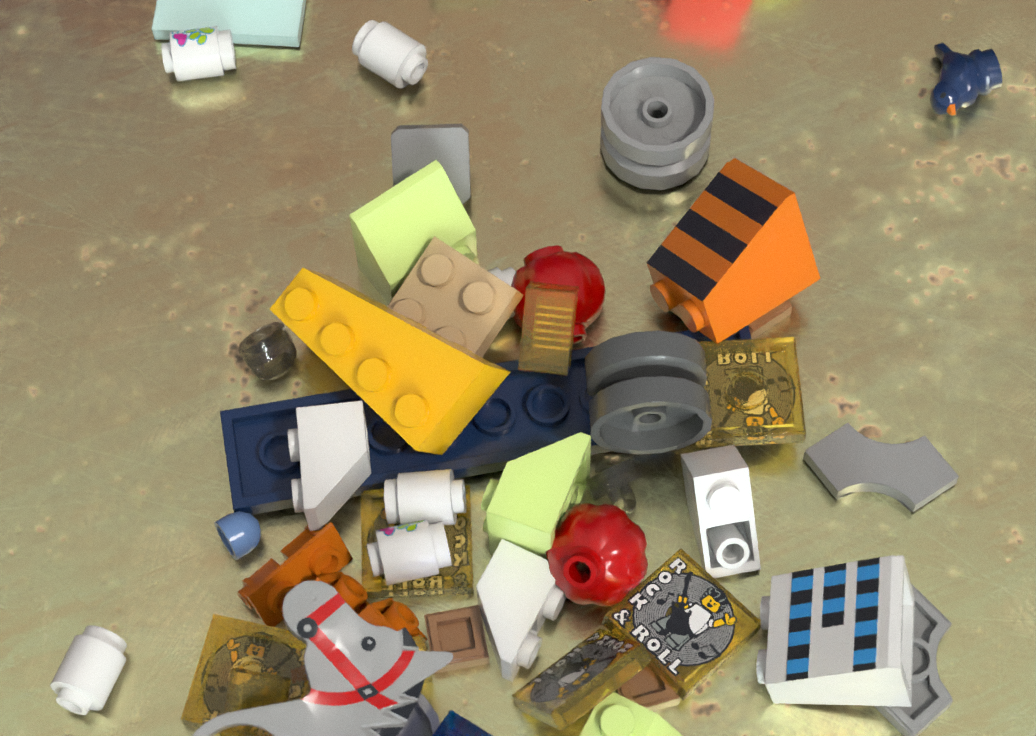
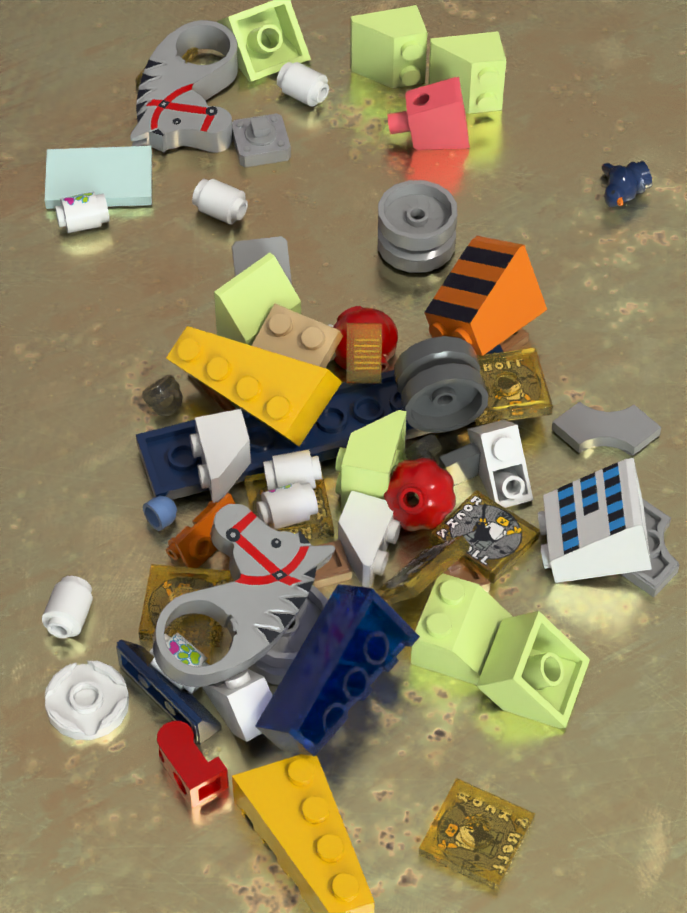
camera: 10 degrees left, 10 degrees down
none -> dark grey tile [439,443,481,486]

